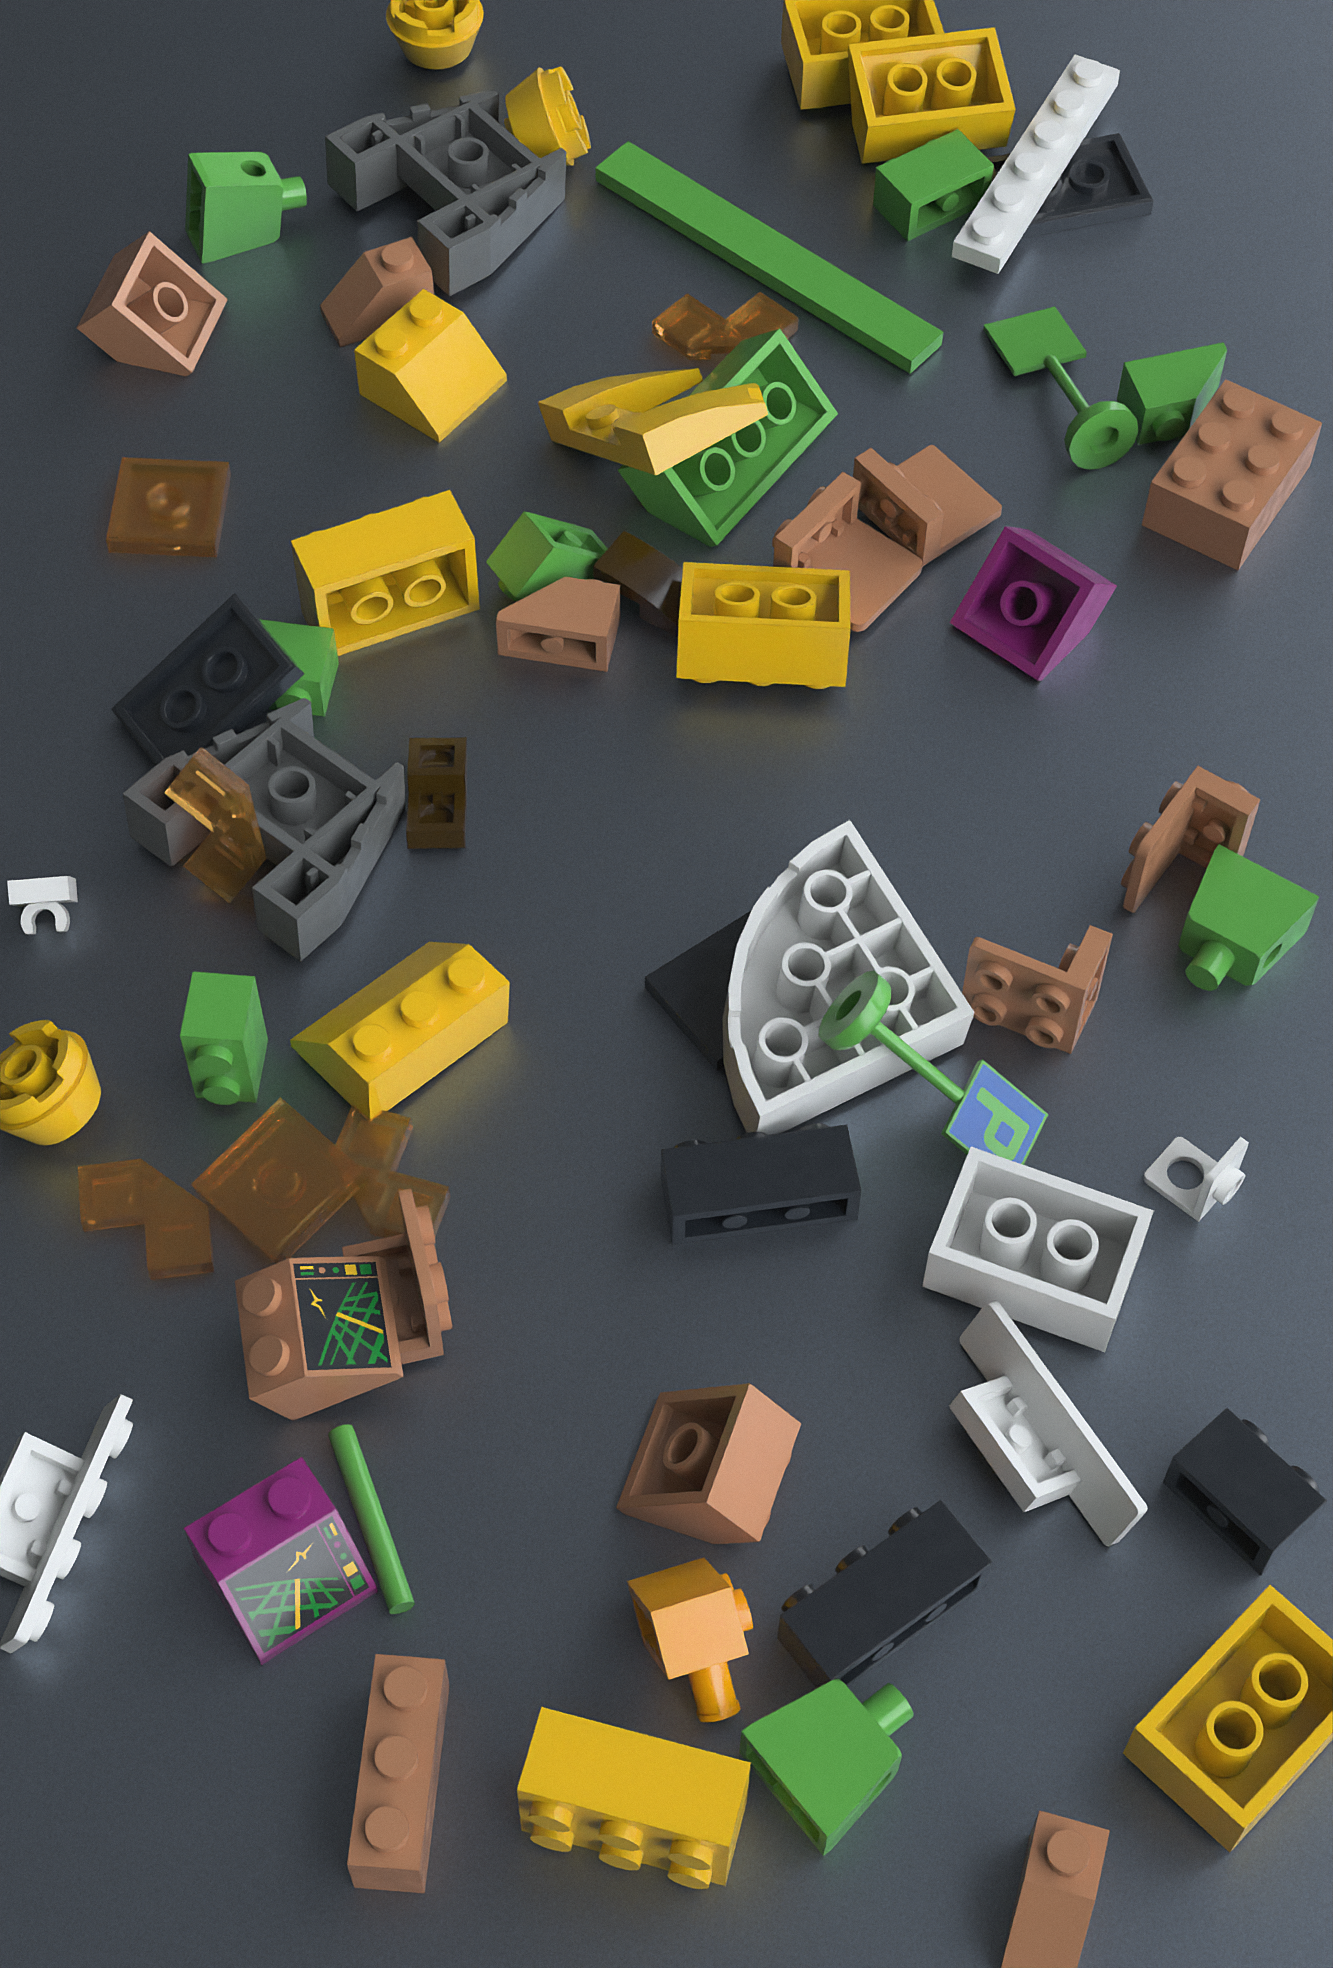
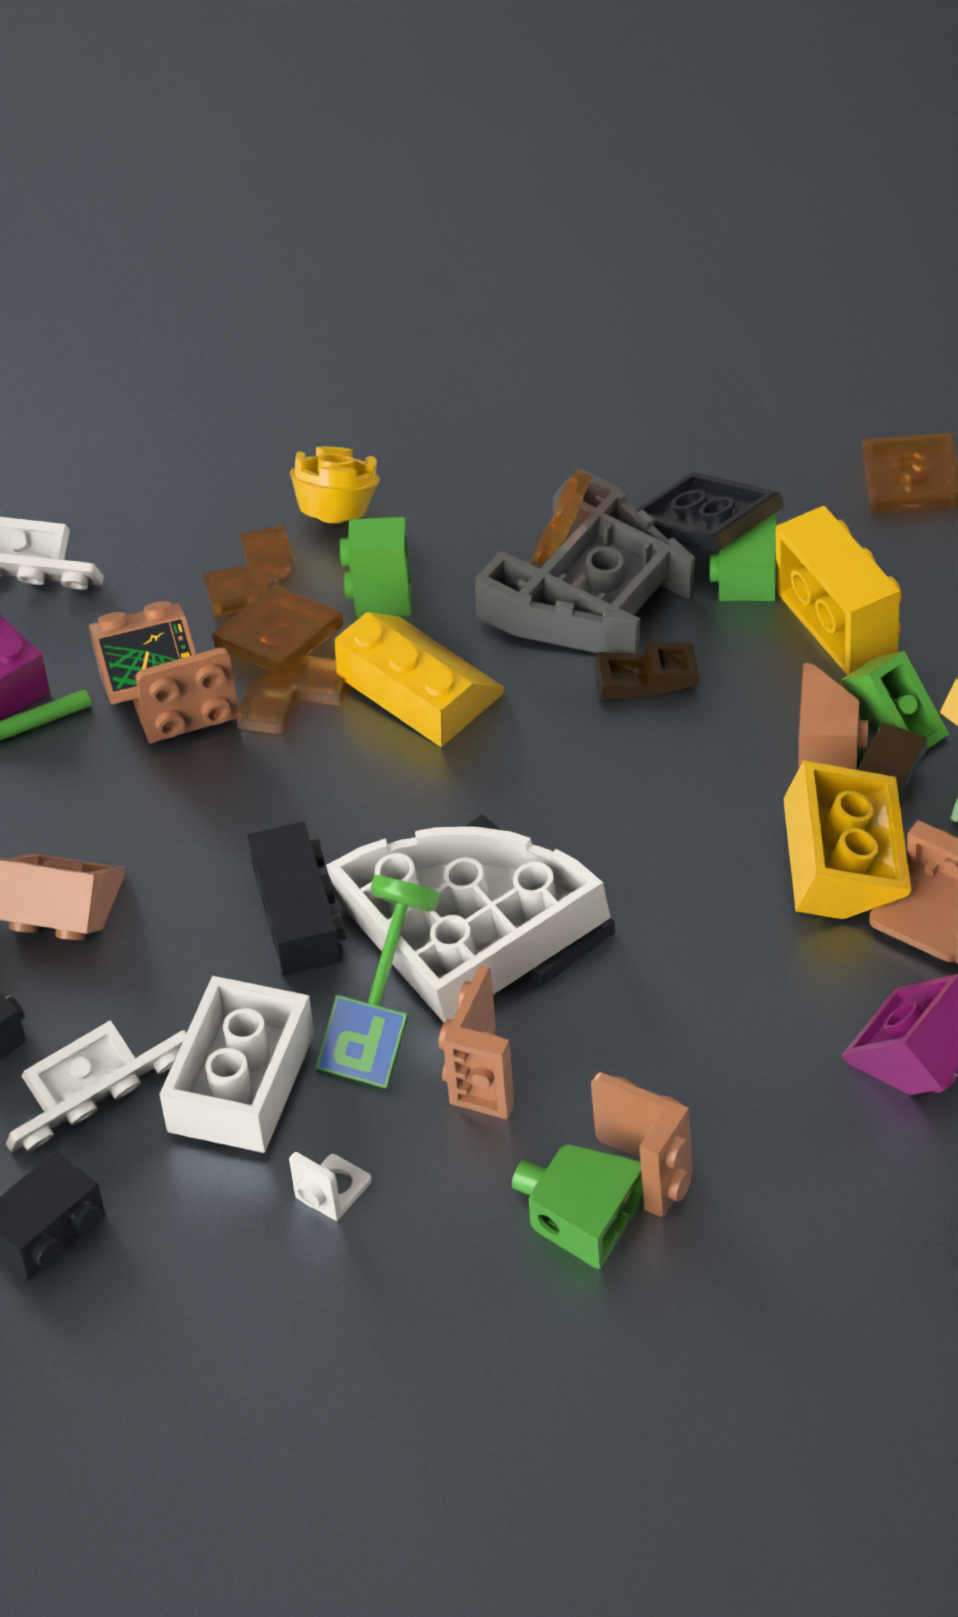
camera: 90 degrees right, 10 degrees down
white tile [7,876,78,935] -> none

